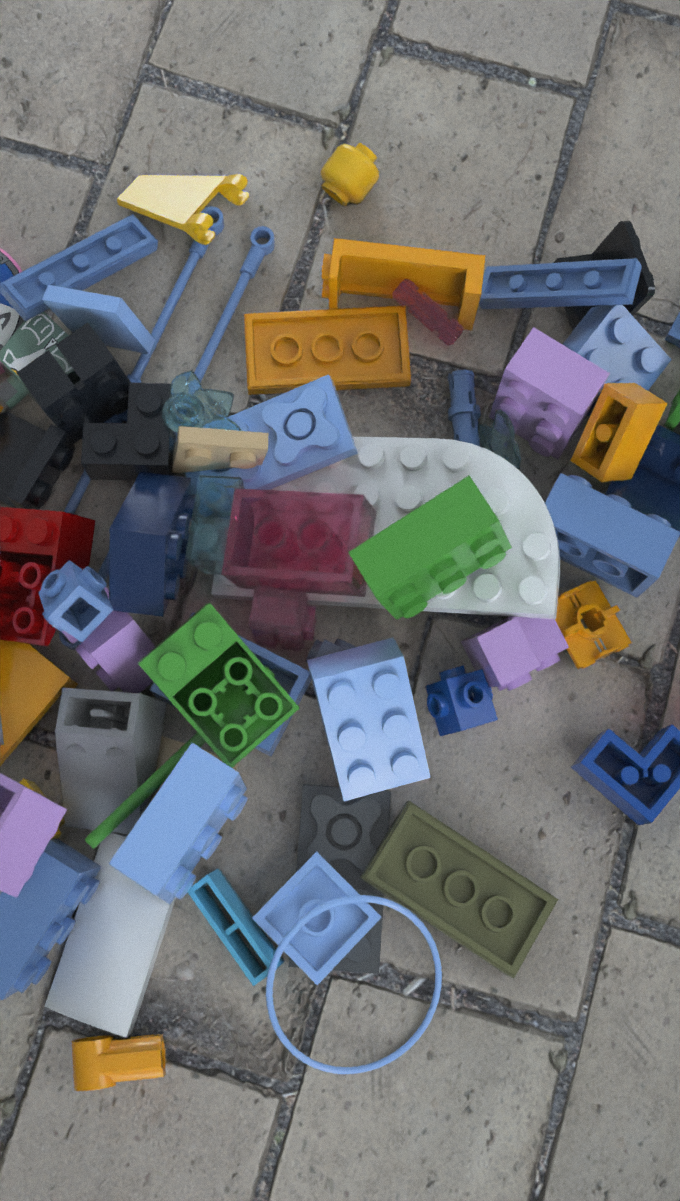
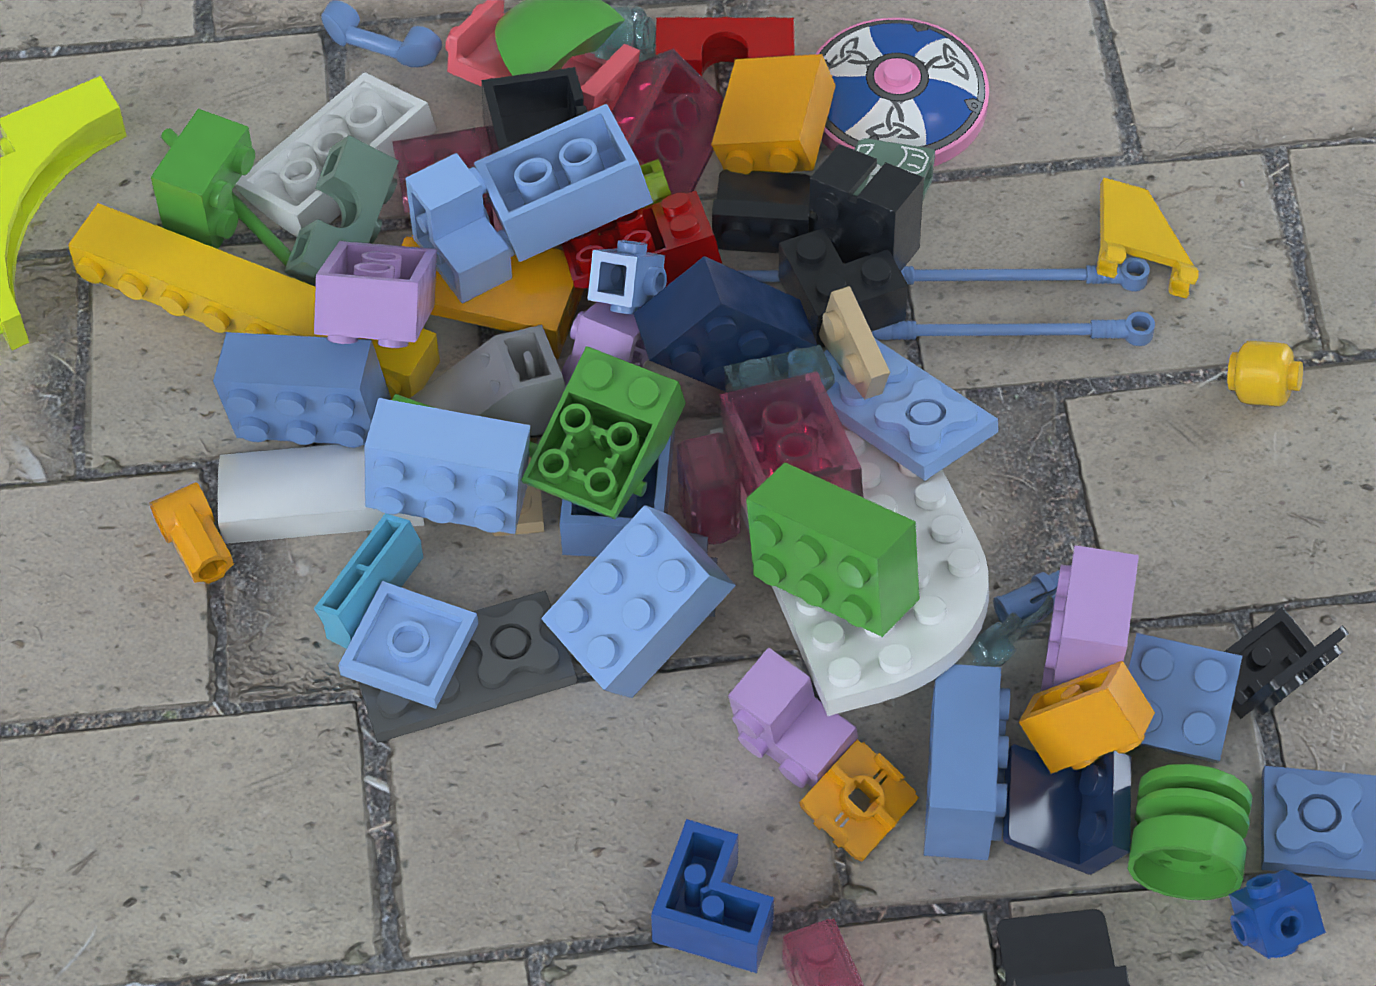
camera: 70 degrees right, 20 degrees down
medium blue tile [0,214,158,321] -> none
light blue tile [42,285,155,354] -> none
clear light blue plate [162,371,241,433] -> none
light orange tile [244,305,411,395] -> none
light blue piece [266,895,442,1074] -> none
light orange panel [322,238,486,331] -> none
olive tile [360,801,558,978] -> none
clear pink axle [392,278,464,346] -> none
blue brick [425,665,498,736] -> none
medium blue tile [479,258,642,309] -> none

